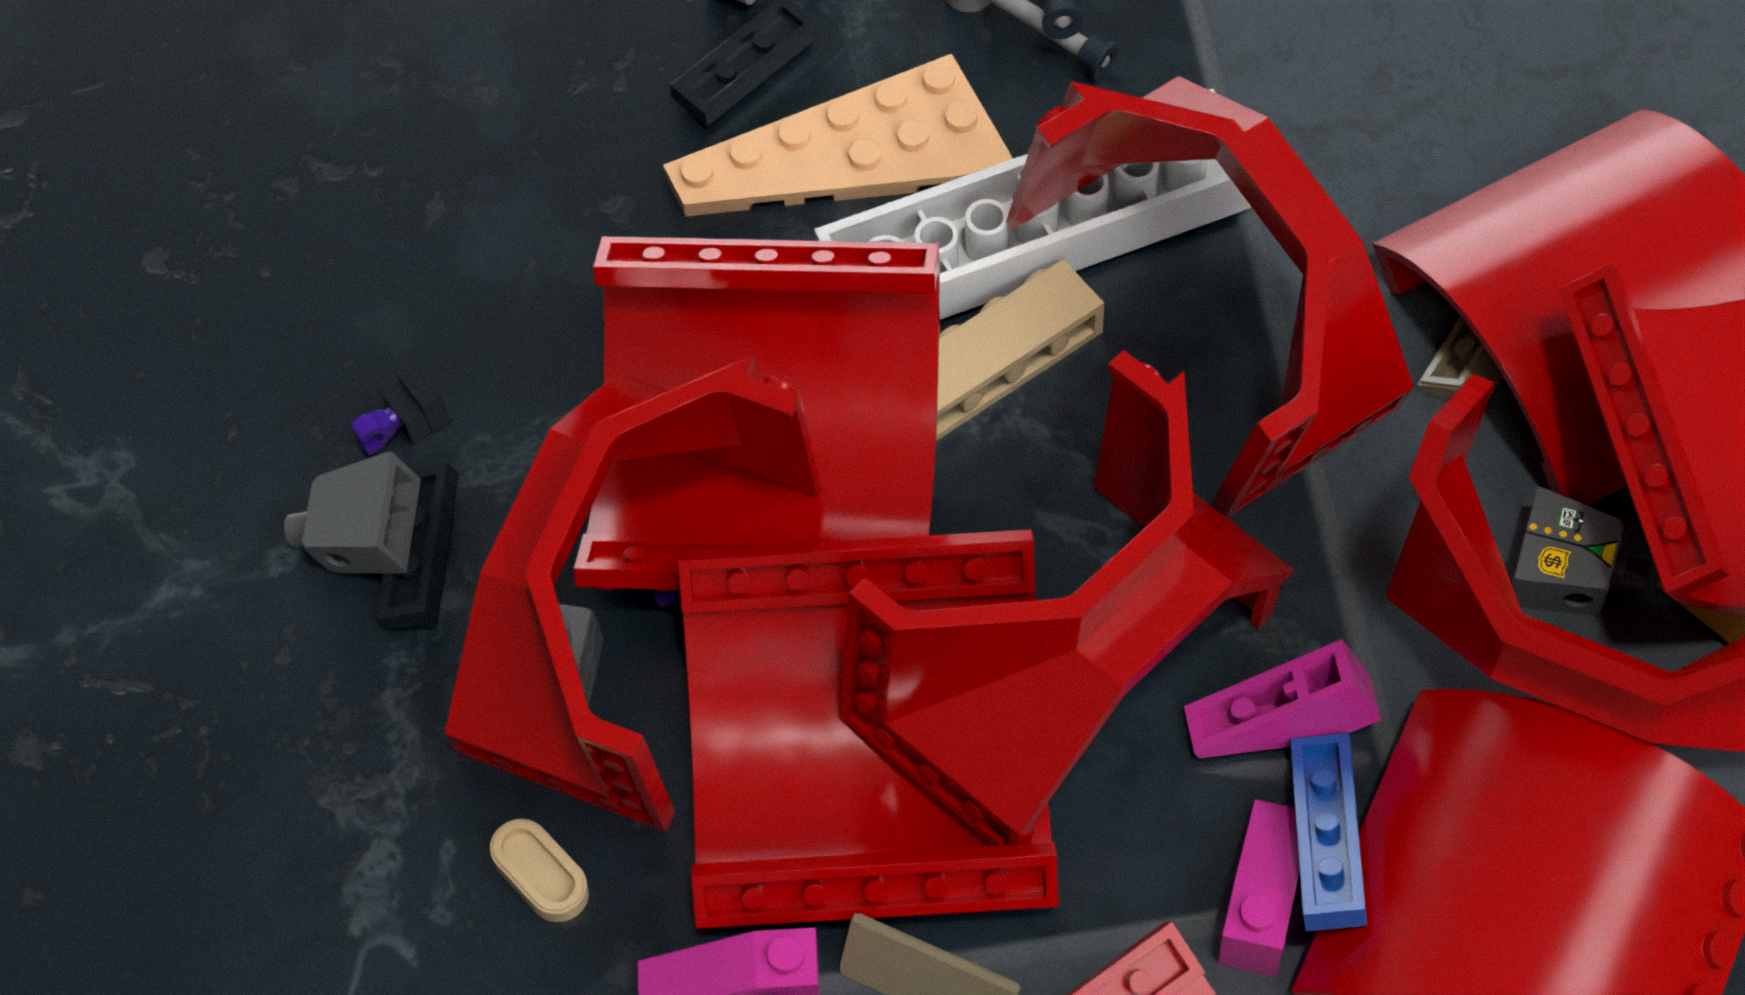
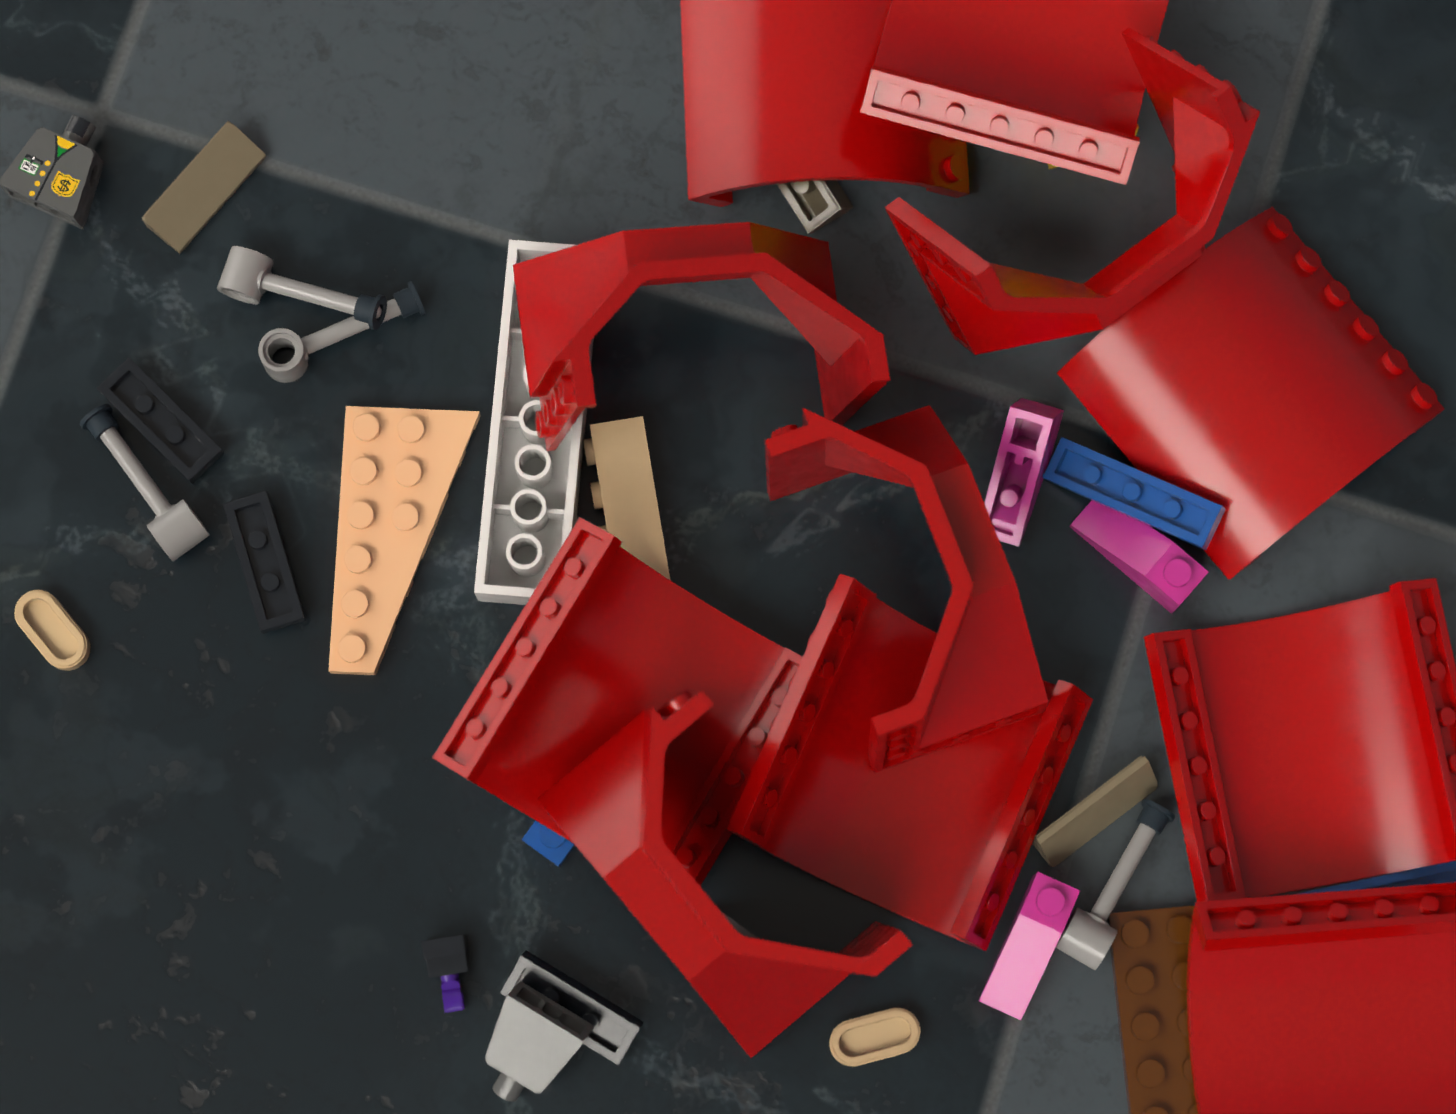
camera: 65 degrees left, 20 degrees up
dark grey torso [1512,486,1651,616] -> none

